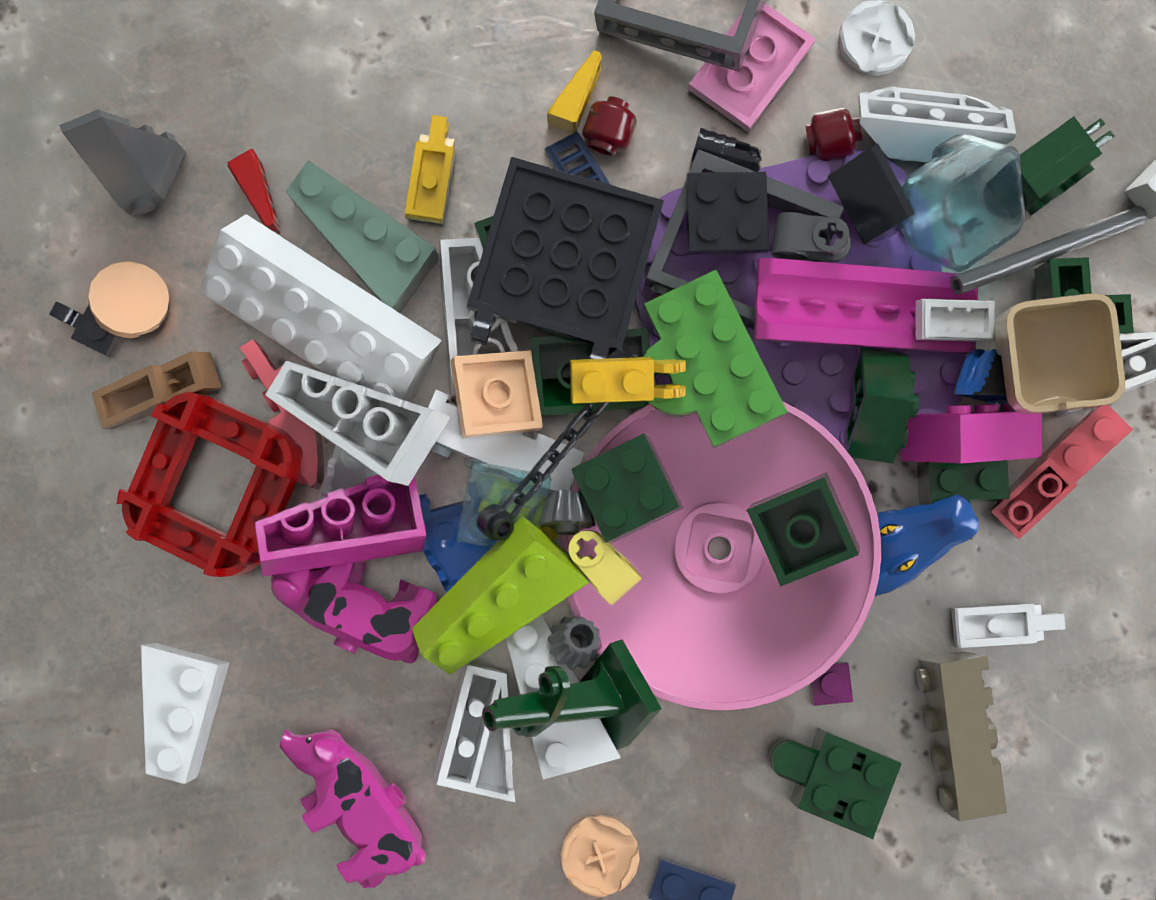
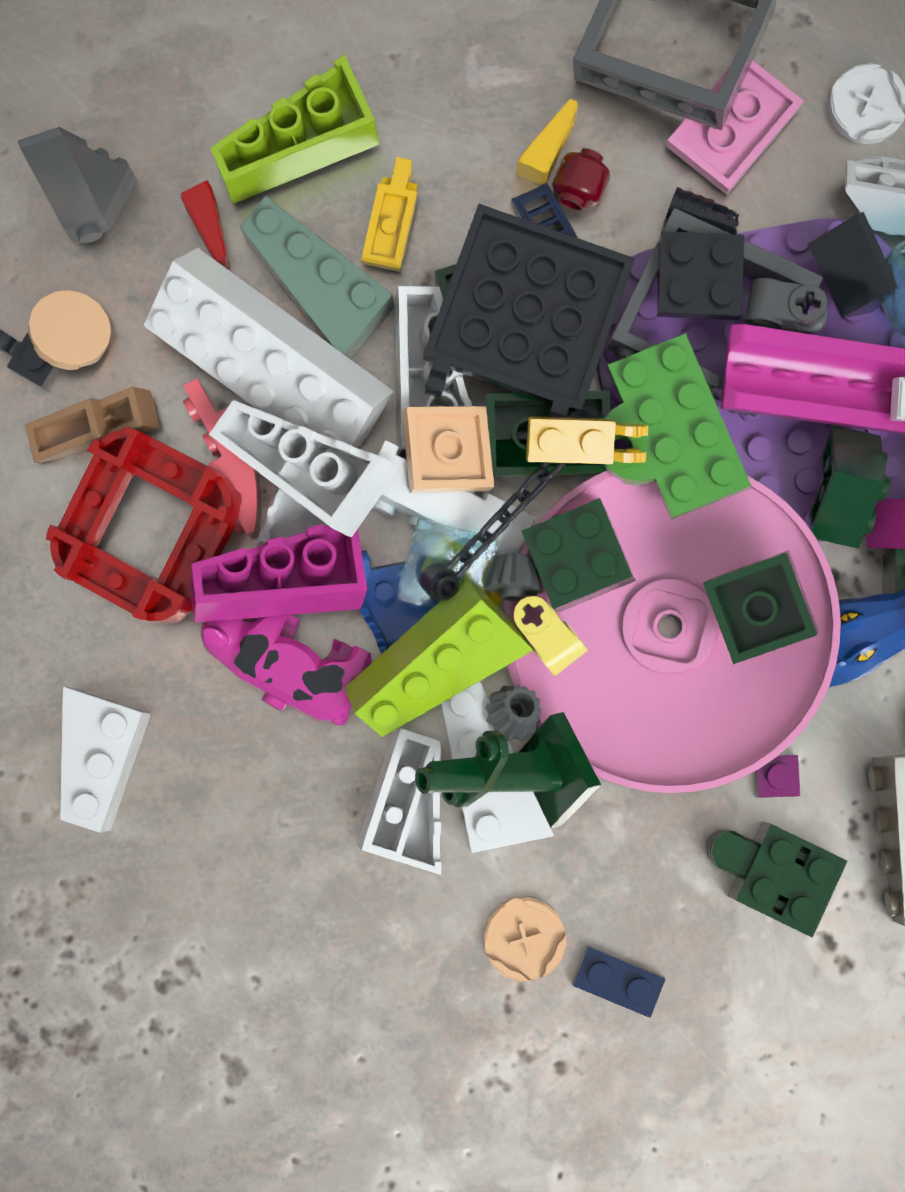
camera: 10 degrees right, 0 degrees up
dark pink animal [279,729,426,888] -> none
dark red head [805,108,863,161] -> none
none -> lime wedge [210,54,379,204]

